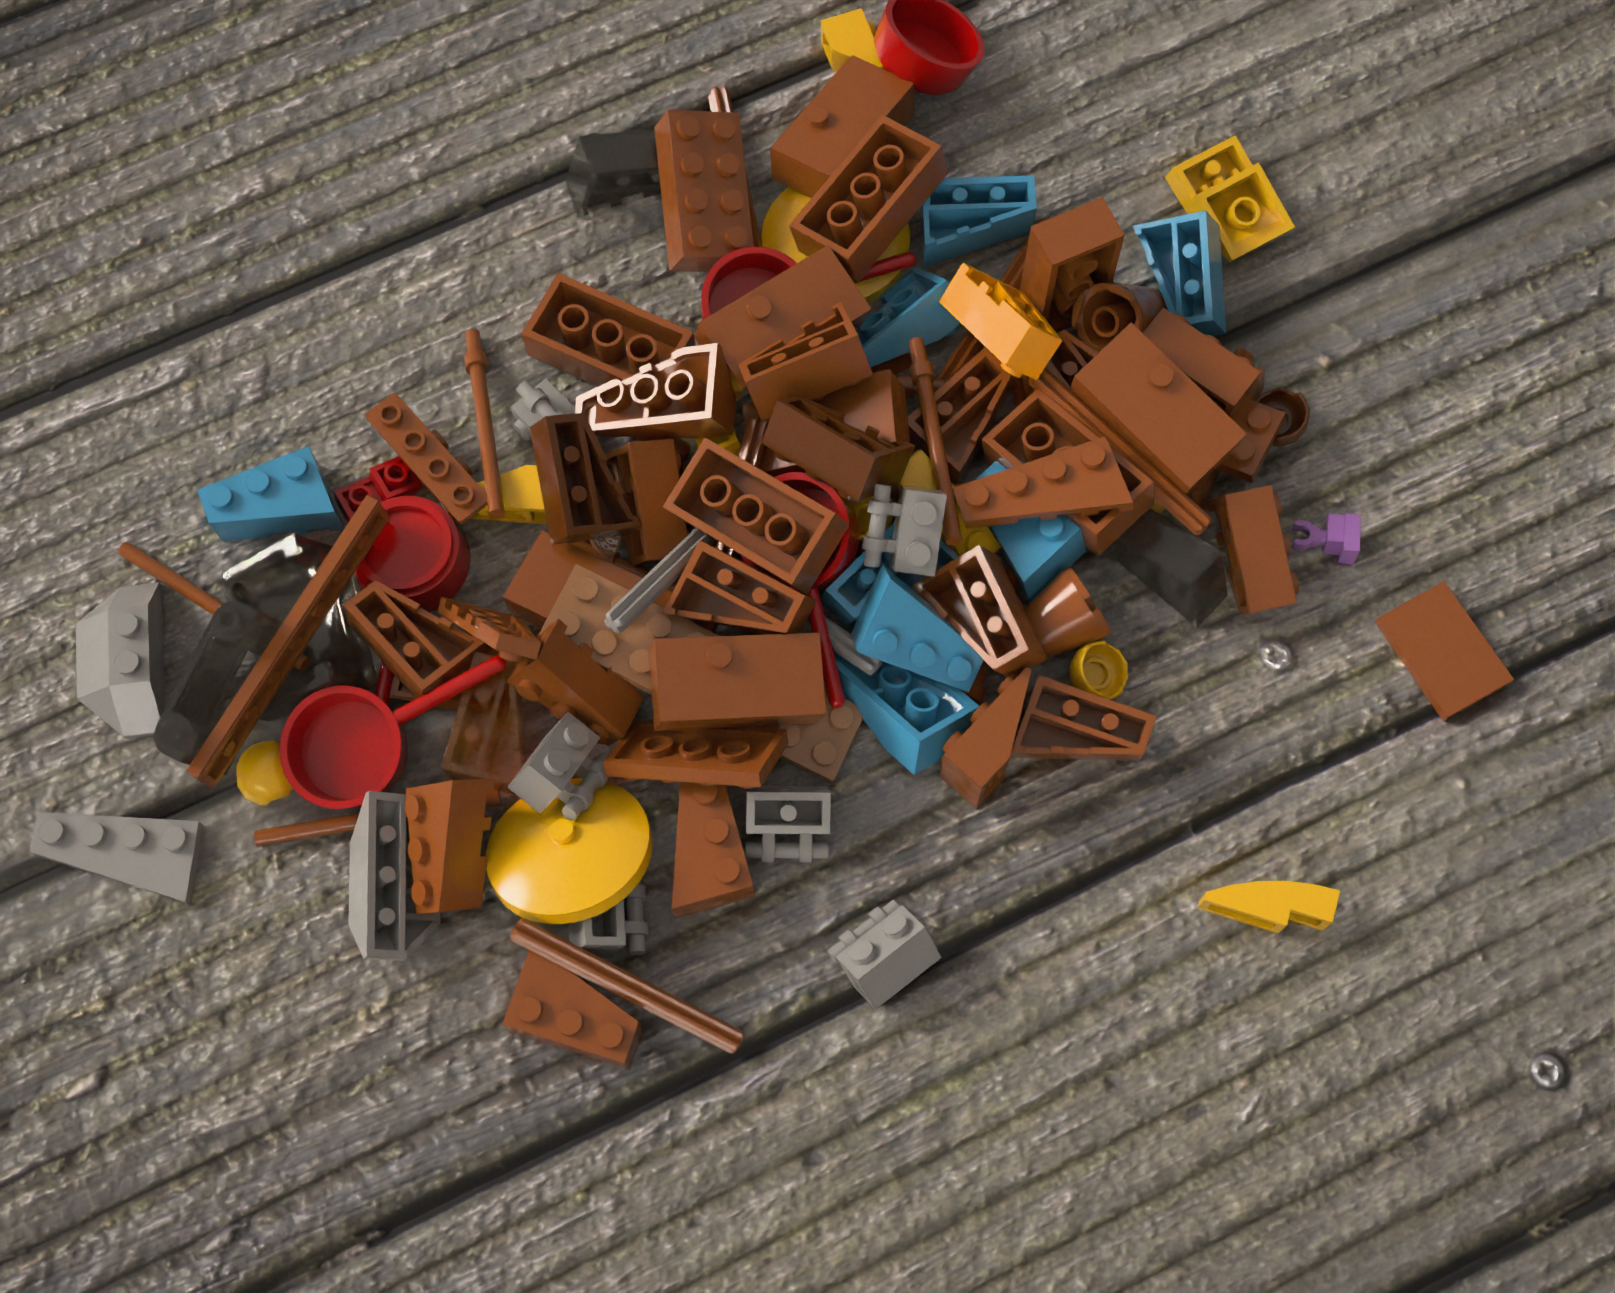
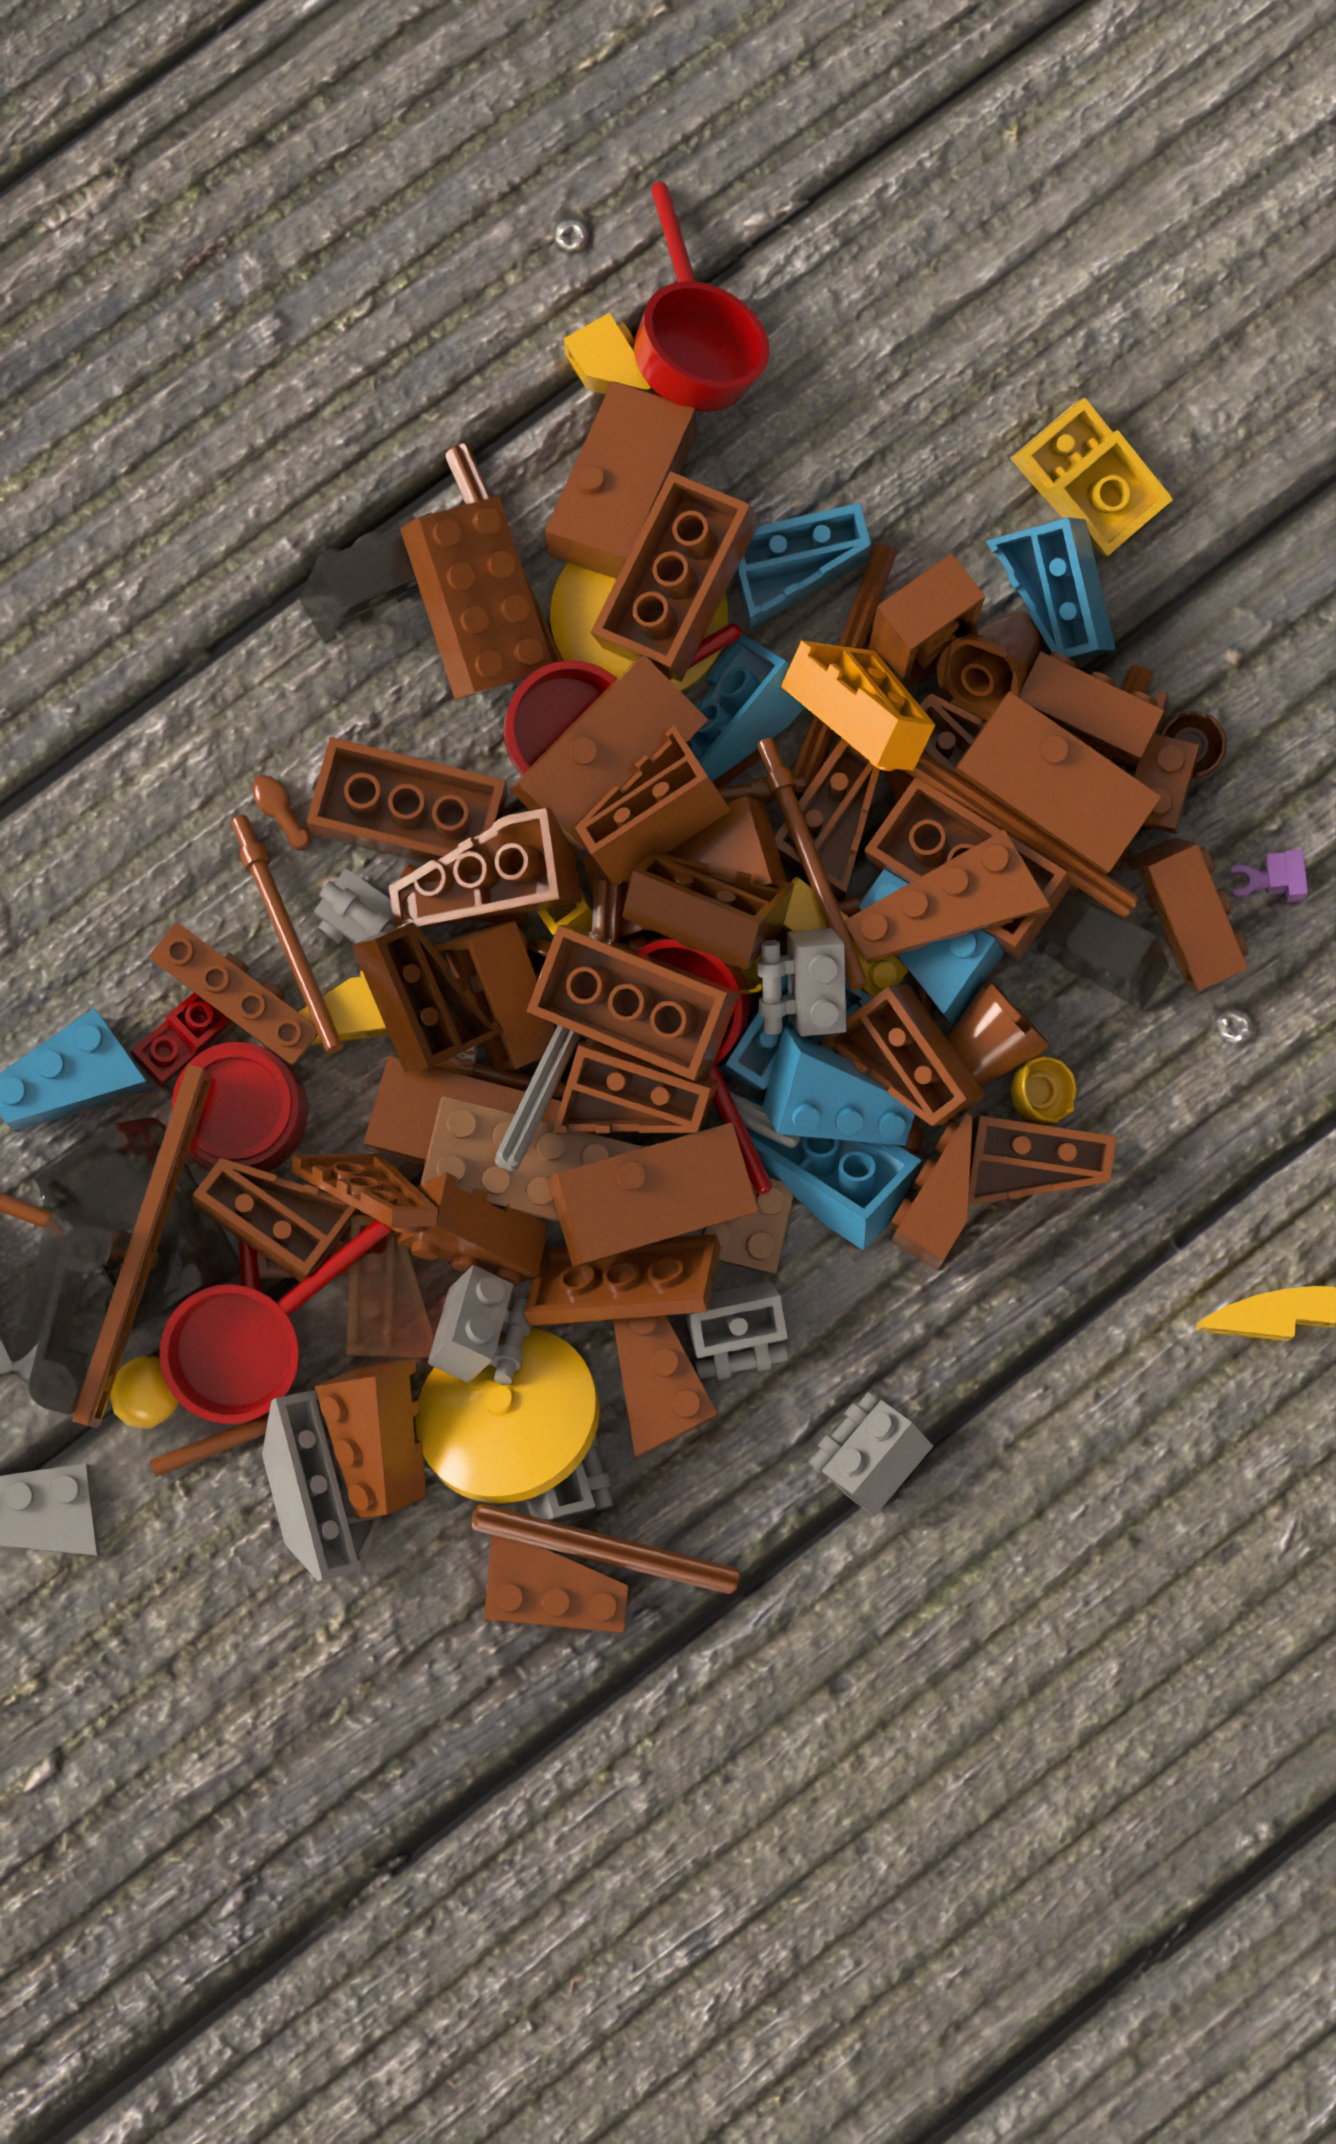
camera: 15 degrees left, 10 degrees up
none -> dark orange piece [252,775,311,851]

